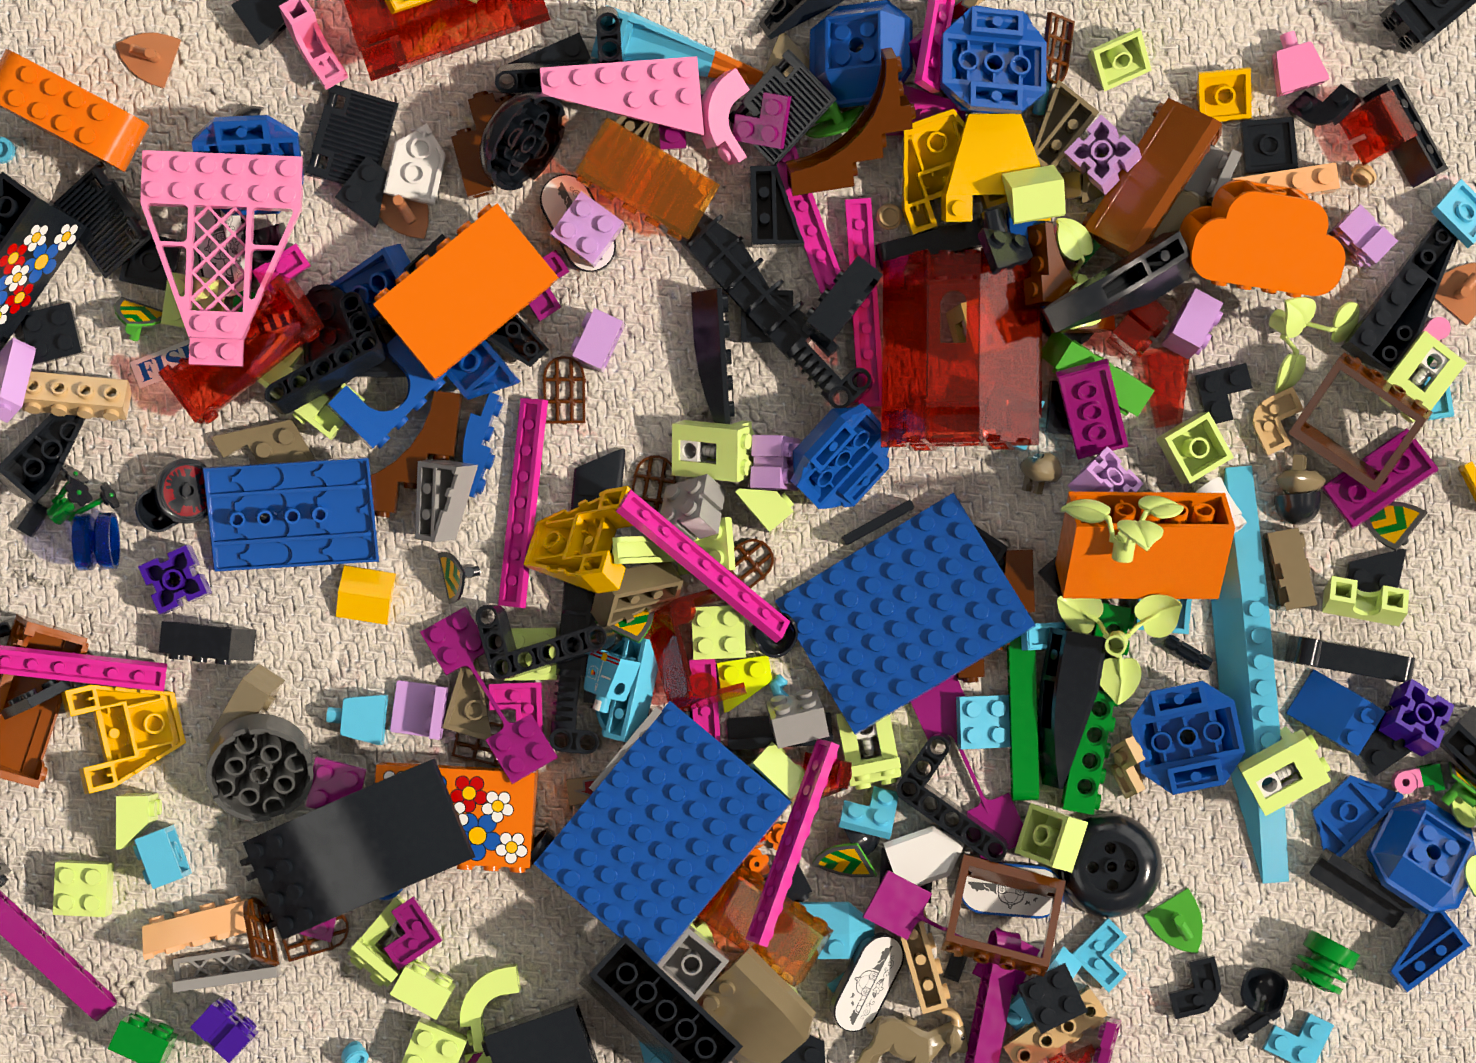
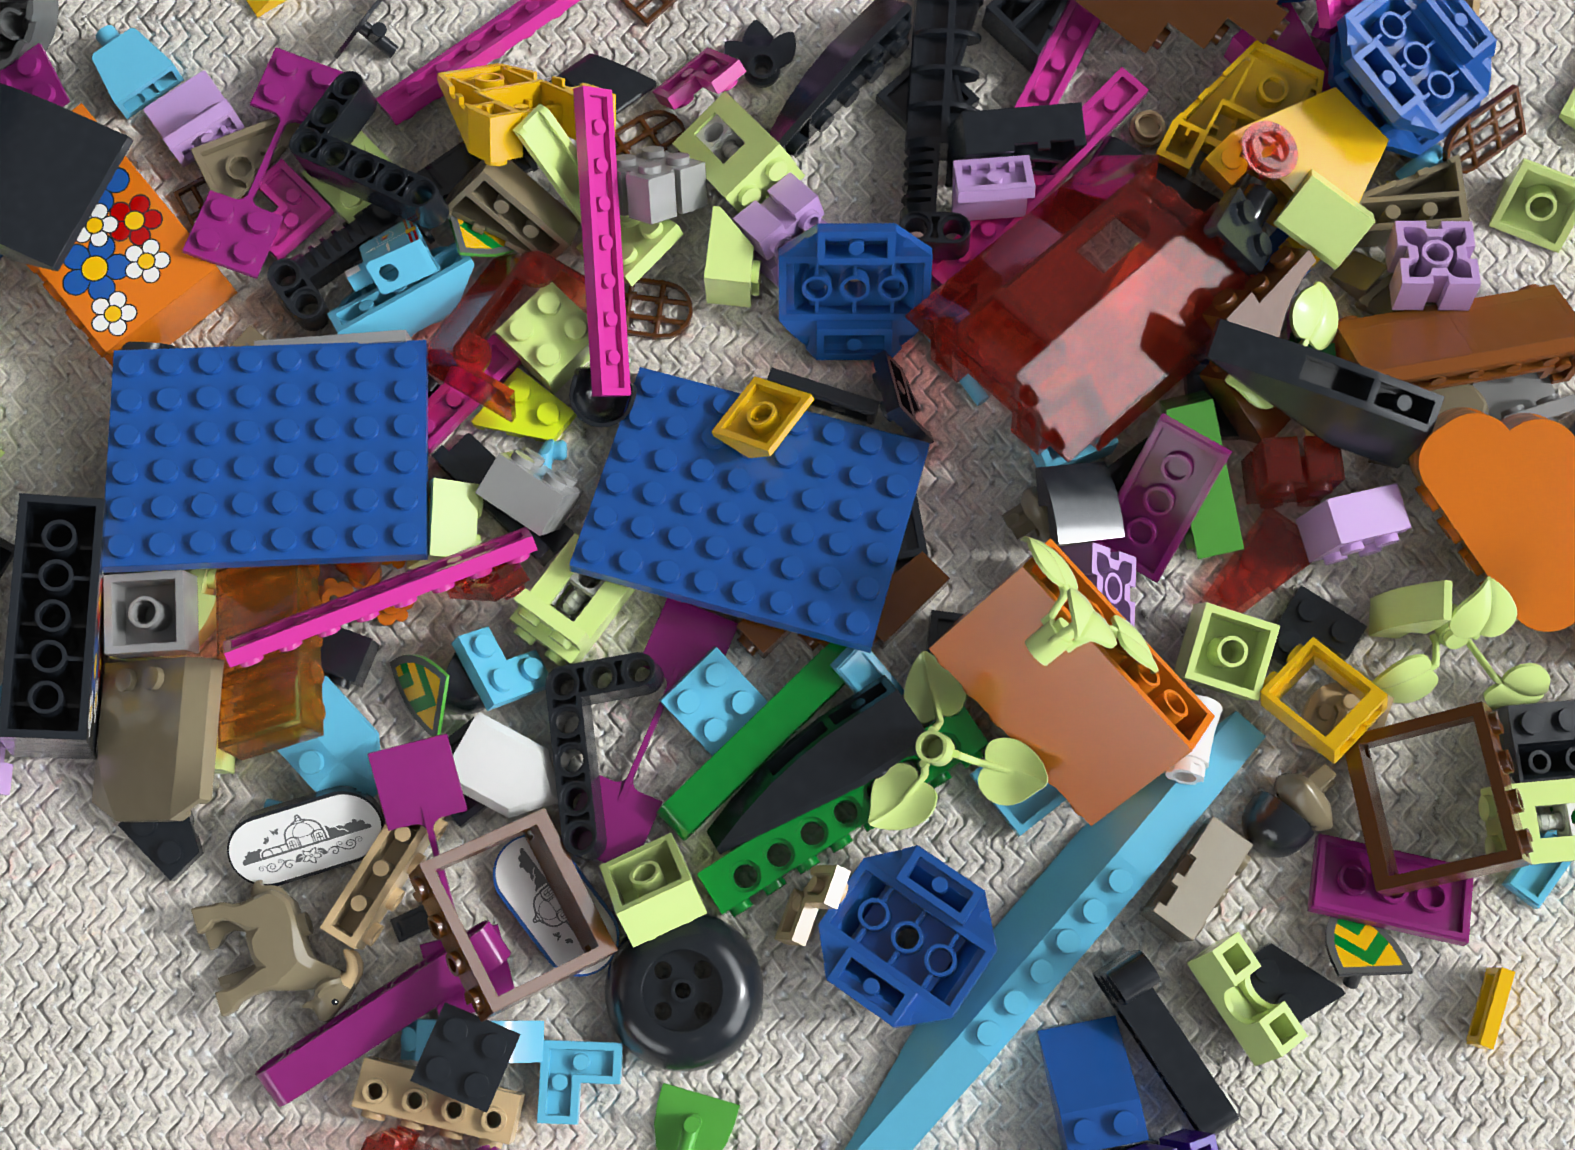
camera: 45 degrees right, 10 degrees down
black axle [1163,635,1213,670] -> none
yellowish green brick [1237,726,1331,816] -> none
none -> dark pink plate [652,47,746,110]
none -> yellow slope [711,376,814,458]
none -> black plate [724,20,796,88]
none -> black wing [872,350,934,444]
none -> lavender bracket [951,155,1036,221]
none -> black slope [1035,461,1125,544]
none -> clear red gear [1239,121,1298,182]
none -> yellow window [1260,637,1388,764]
none -> yellowish green slope [1369,580,1453,639]

